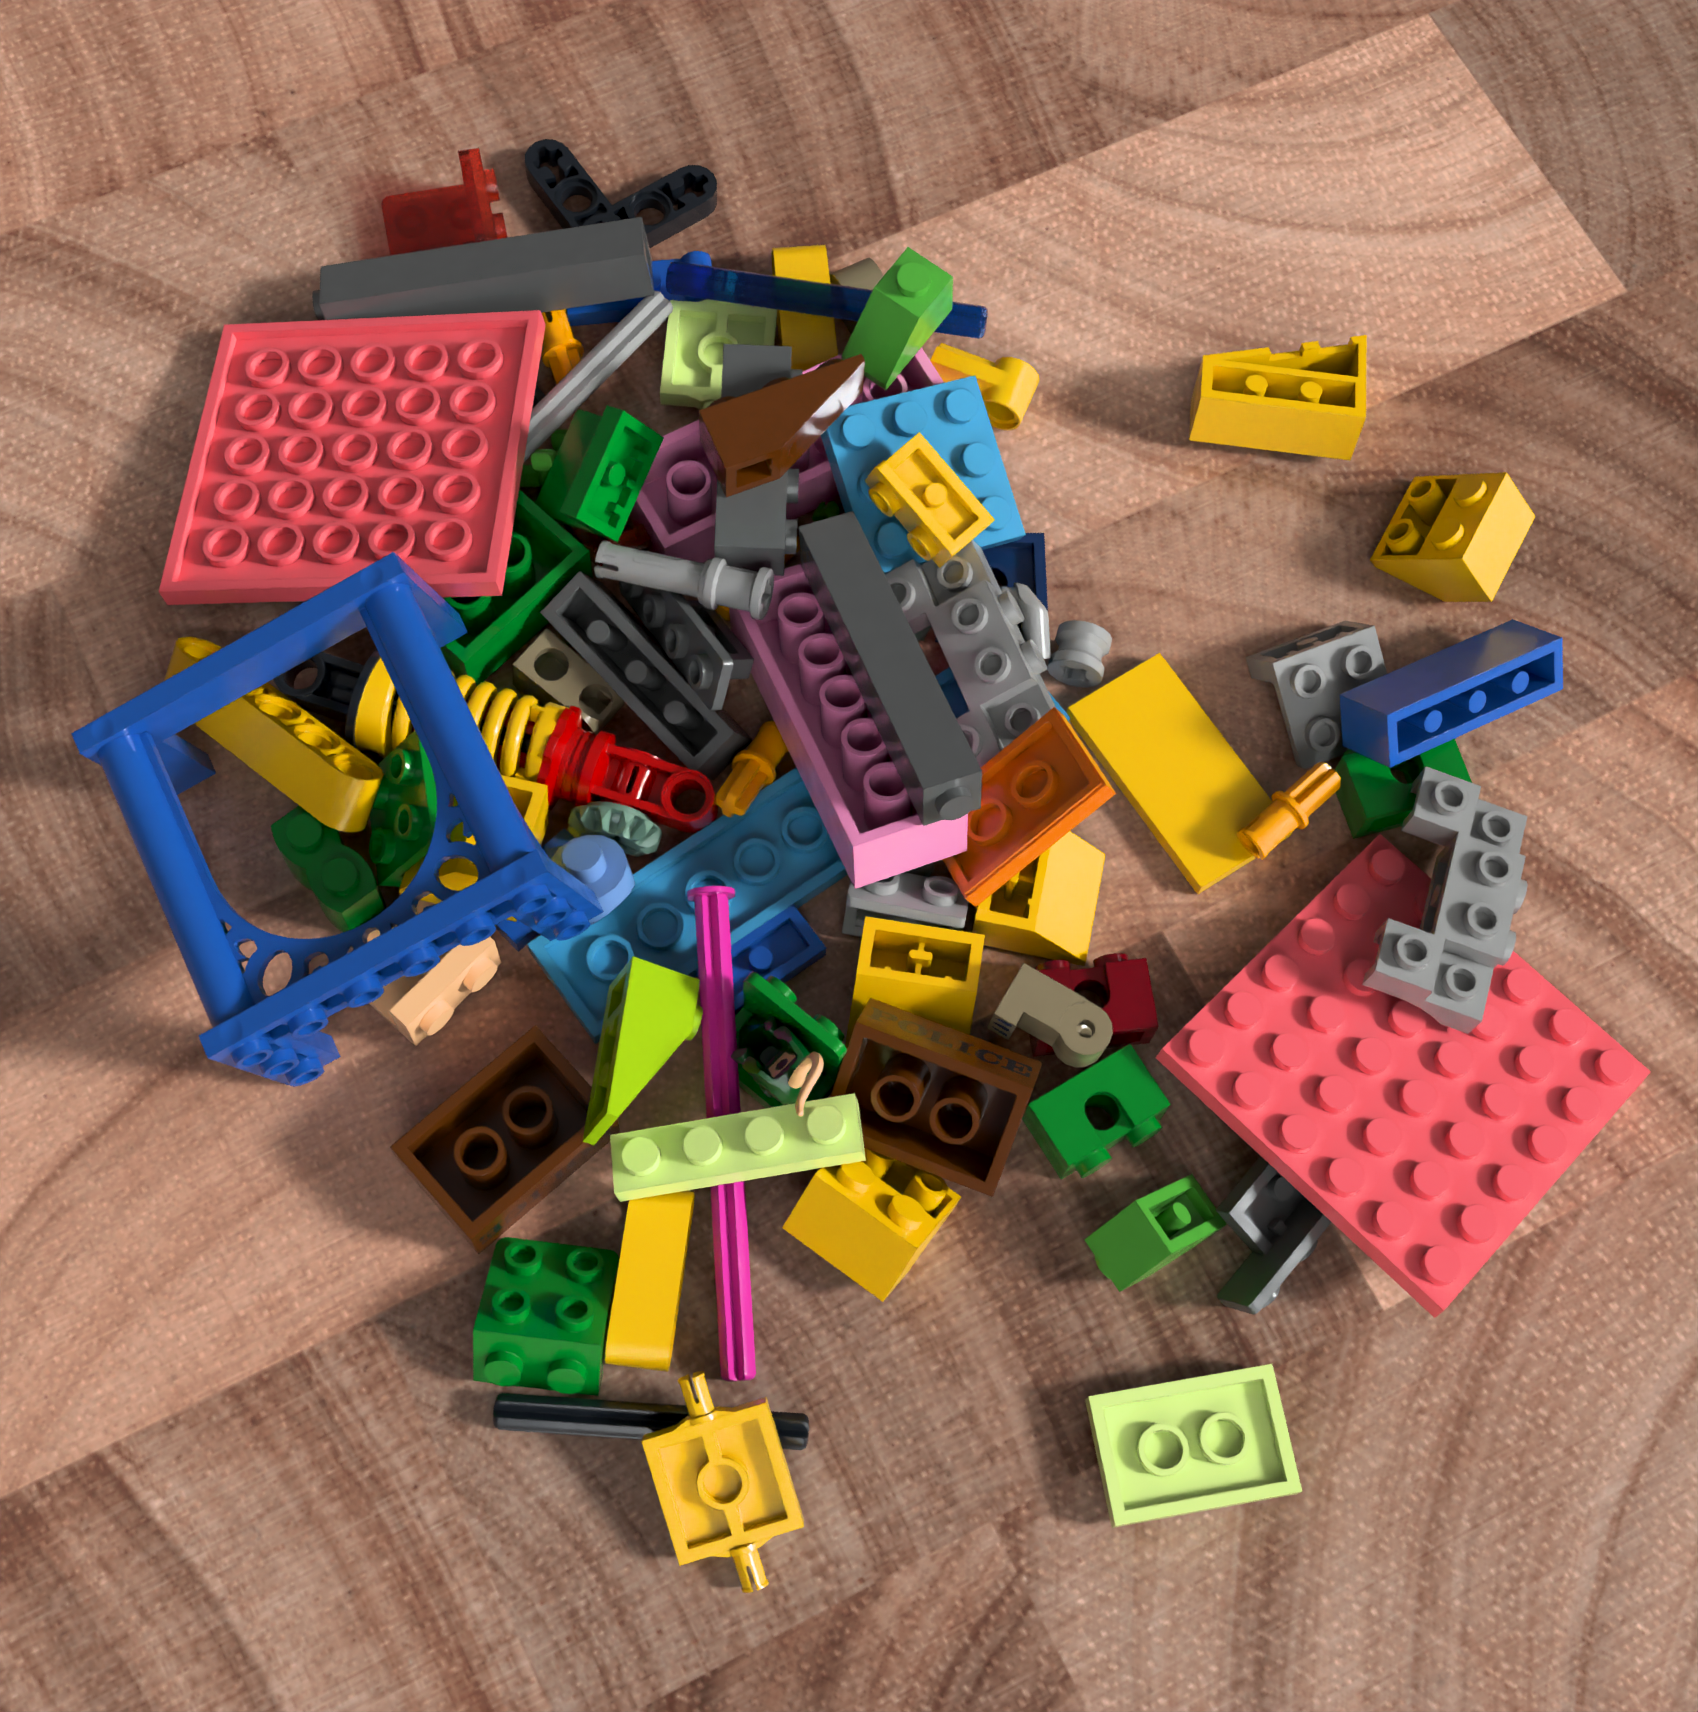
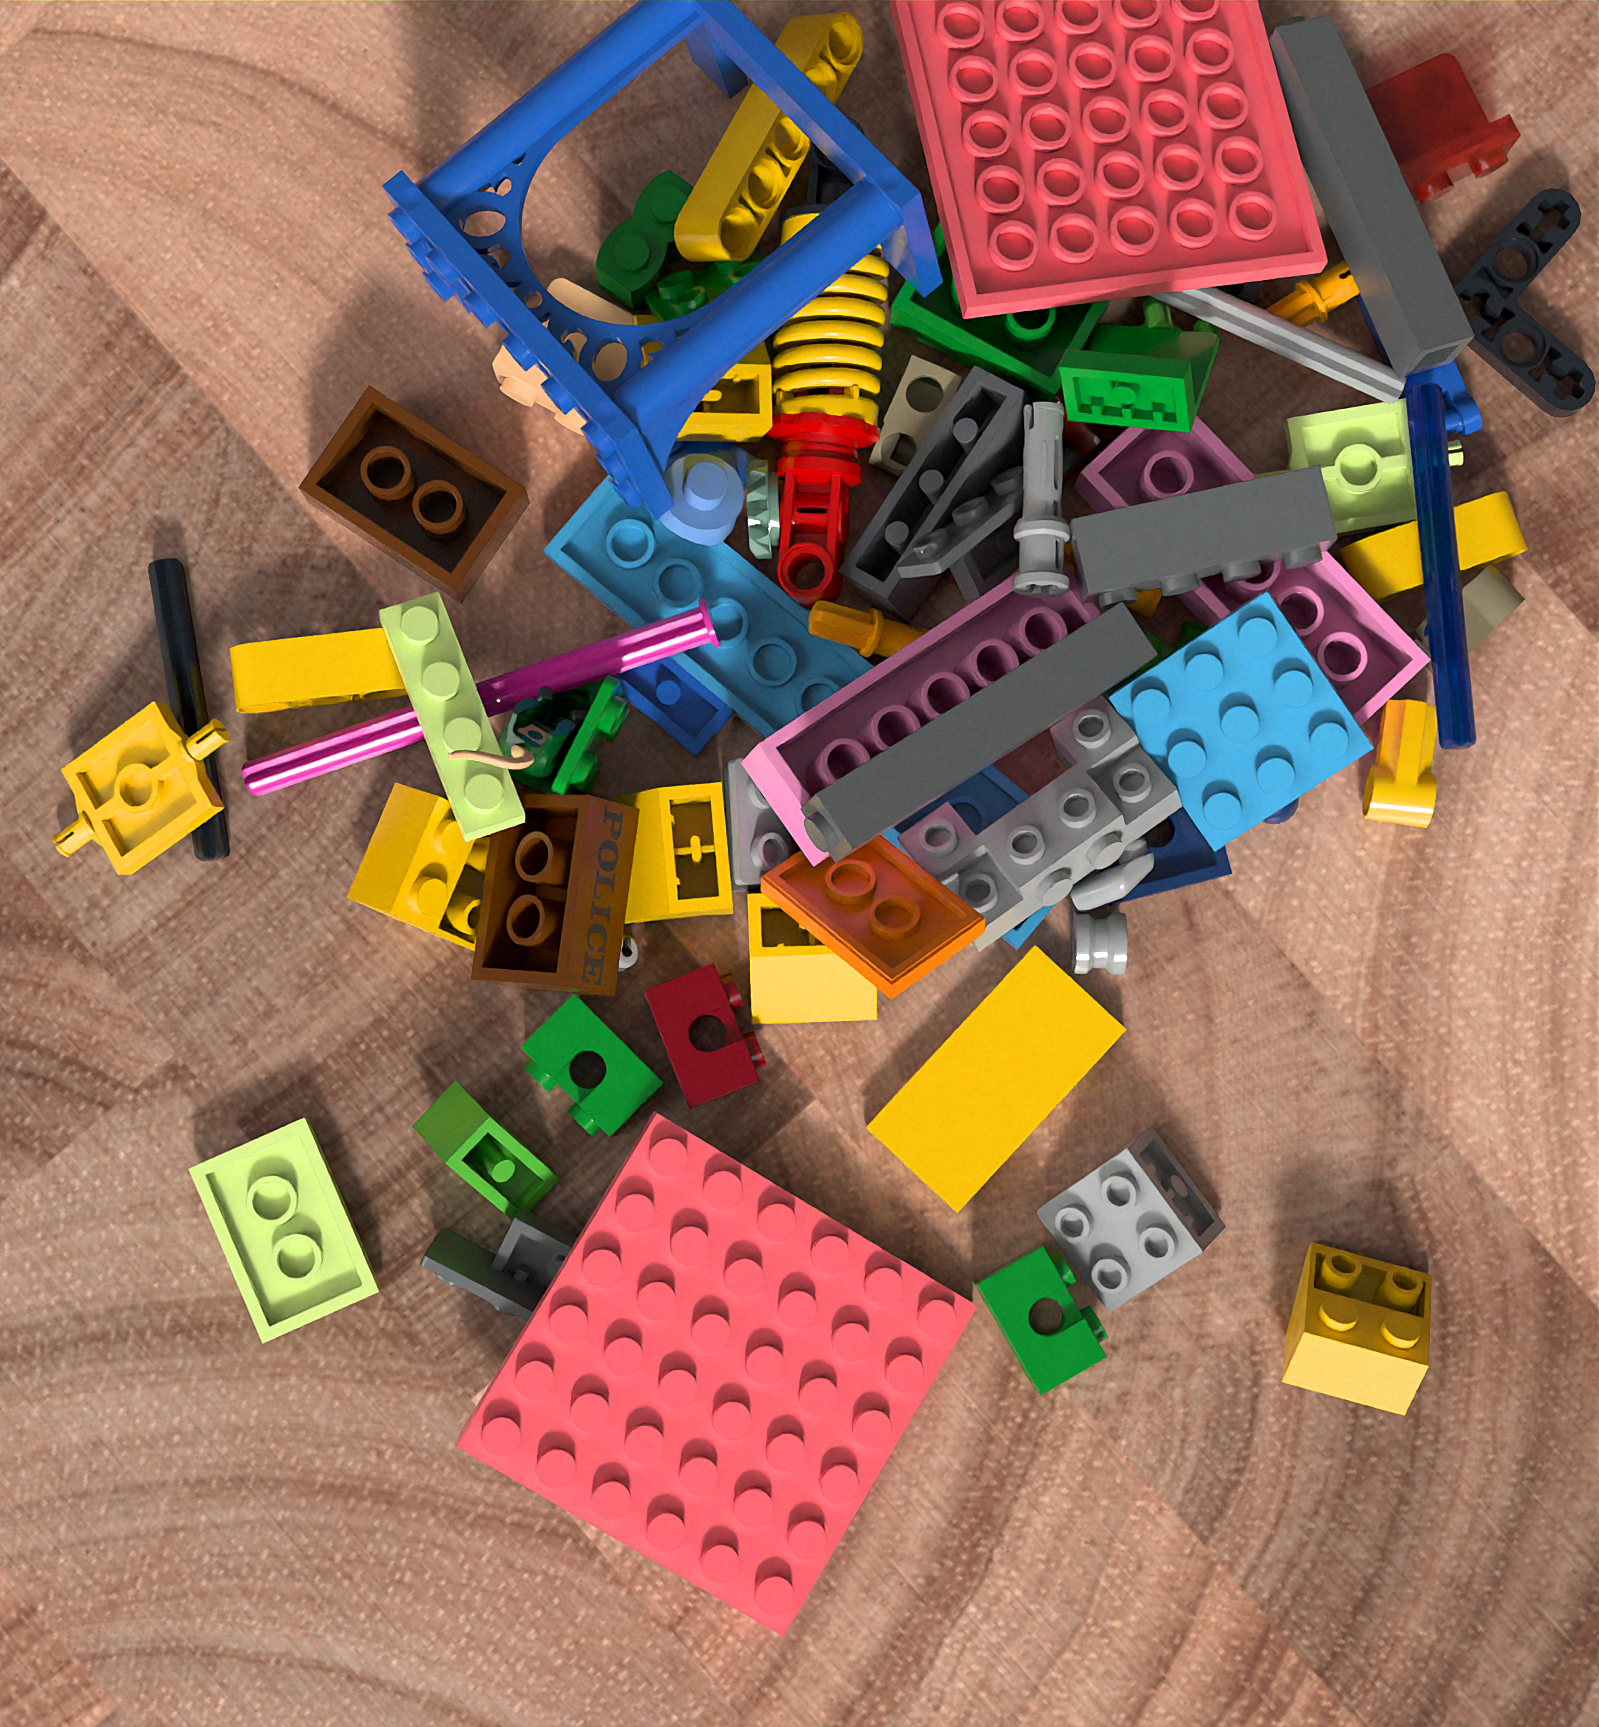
camera: 75 degrees right, 15 degrees up
green bracket [473,1237,619,1396] -> none
lime slope [582,956,703,1145] -> none
reddish brown slope [699,354,865,498] -> none
bright green slope [841,247,953,390] -> none
yellow bracket [865,432,995,568] -> none
dark tan leg [987,963,1113,1067] -> none
yellow wedge [1189,335,1367,460] -> none
light orange axle [1237,762,1341,860] -> none
blue brick [1340,619,1563,768] -> none
light grey bracket [1362,766,1528,1034] -> none

